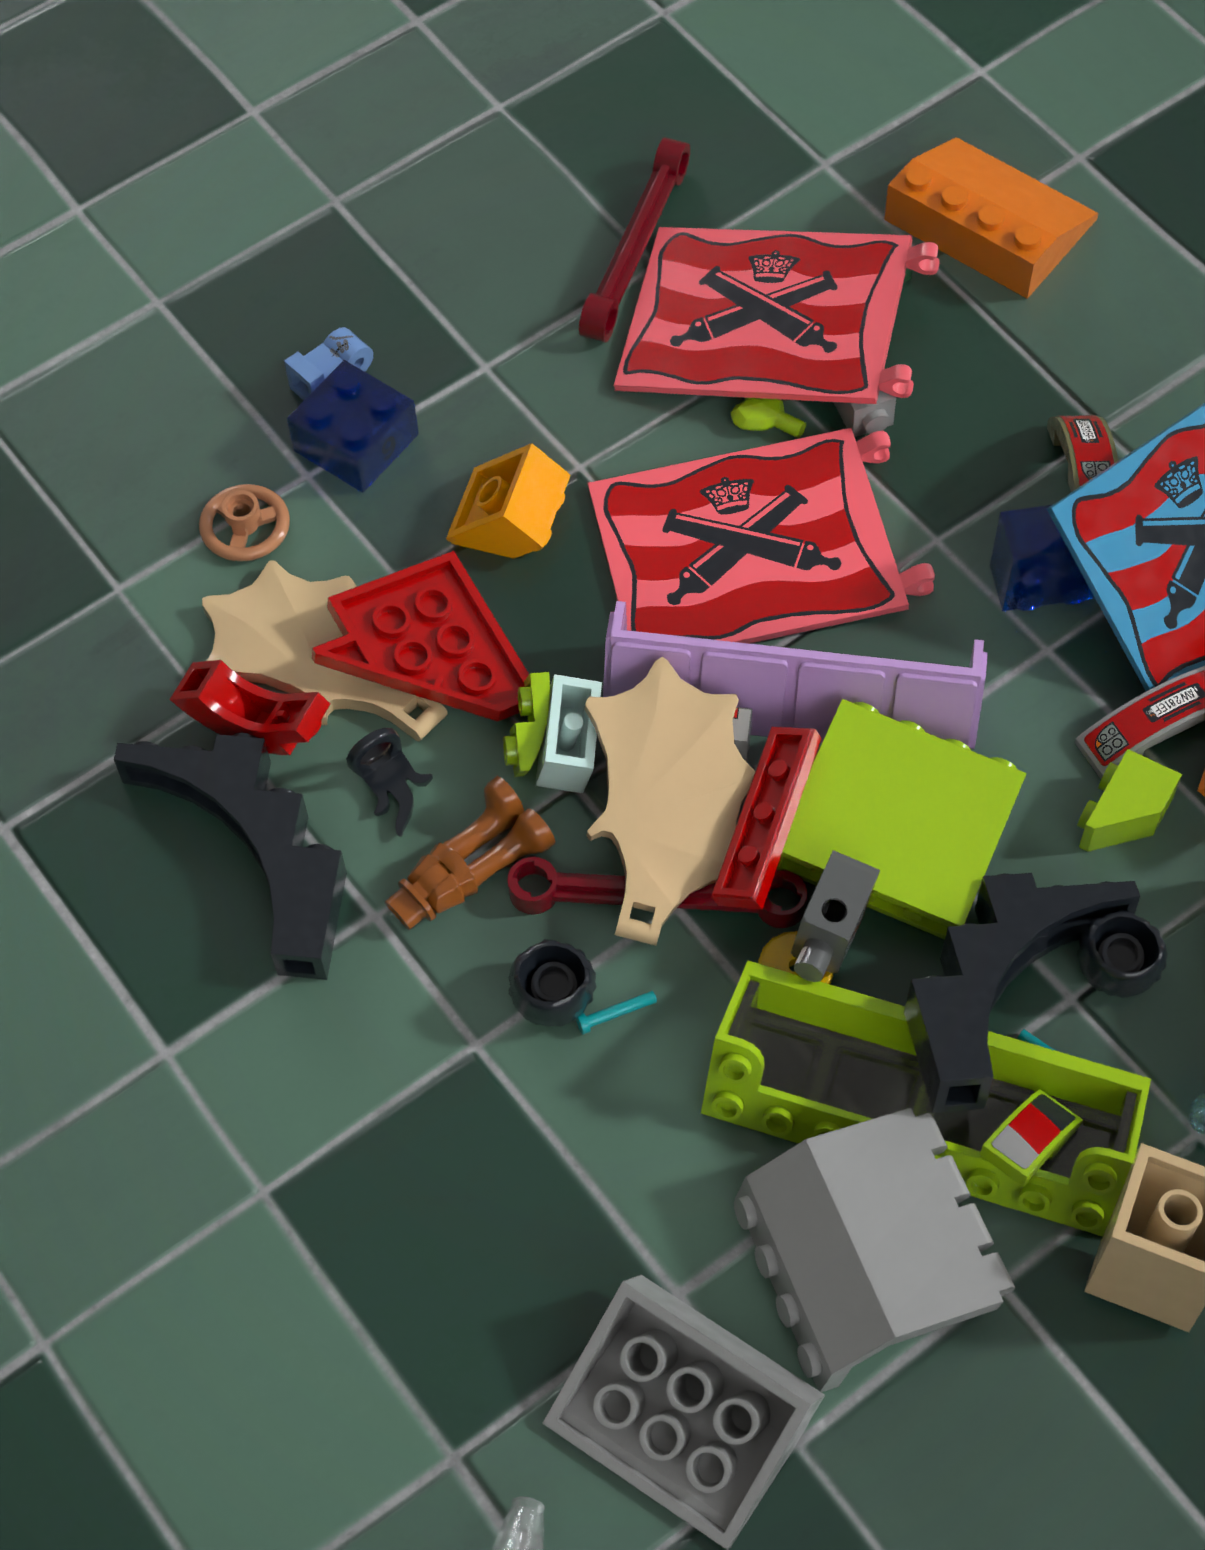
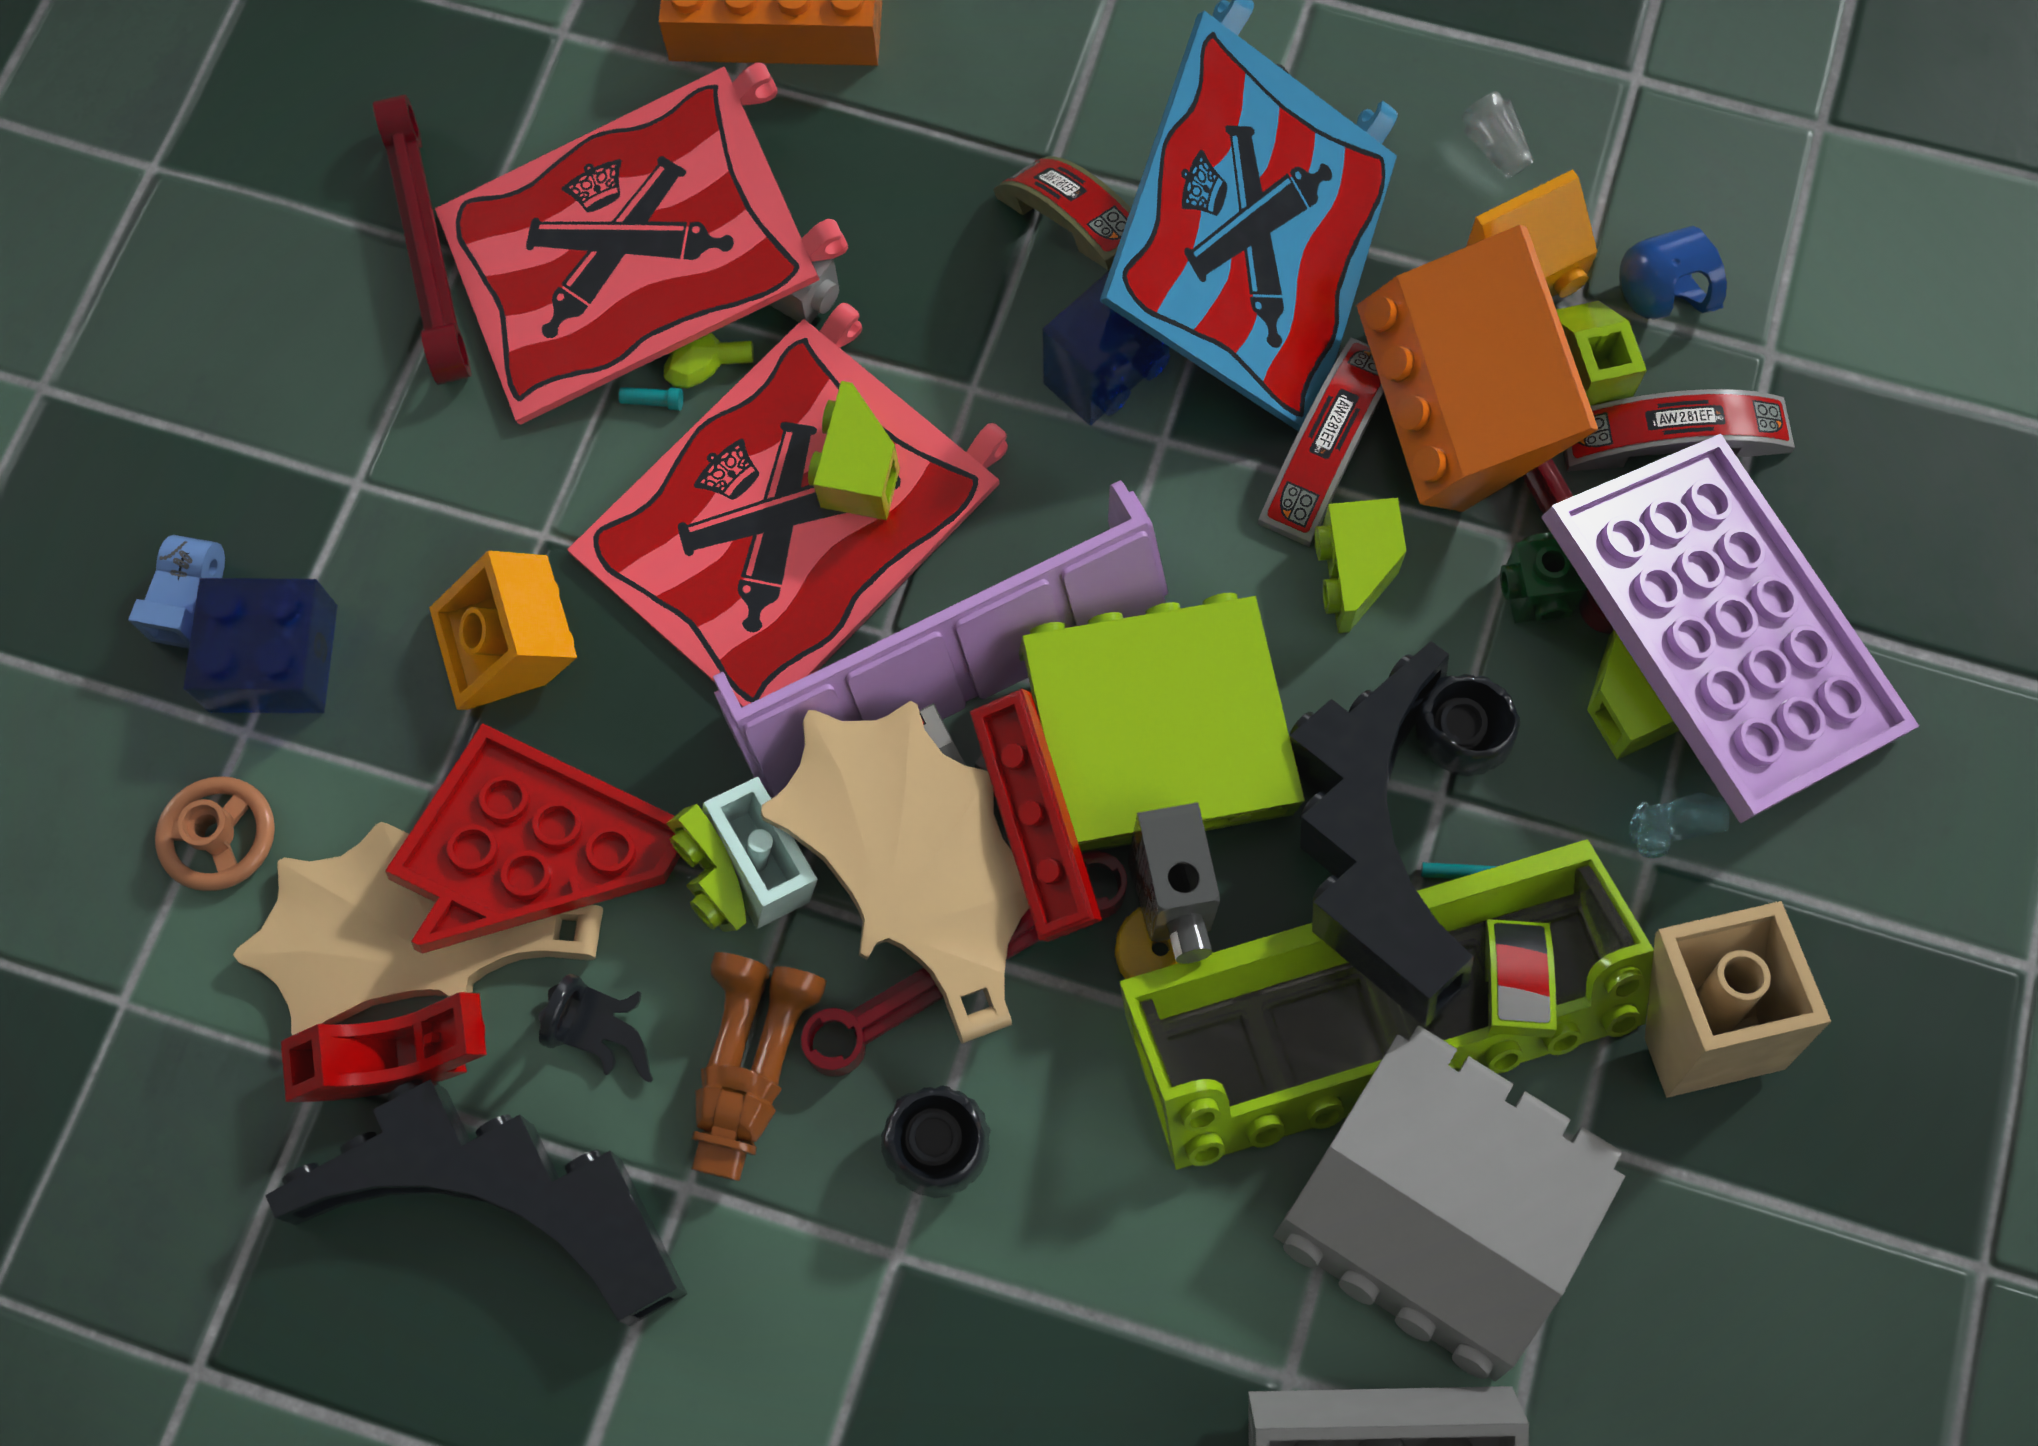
camera: 35 degrees left, 10 degrees up
teal piece [576,991,657,1035] -> none
none -> teal piece [619,387,684,411]
none -> lime slope [808,381,900,520]

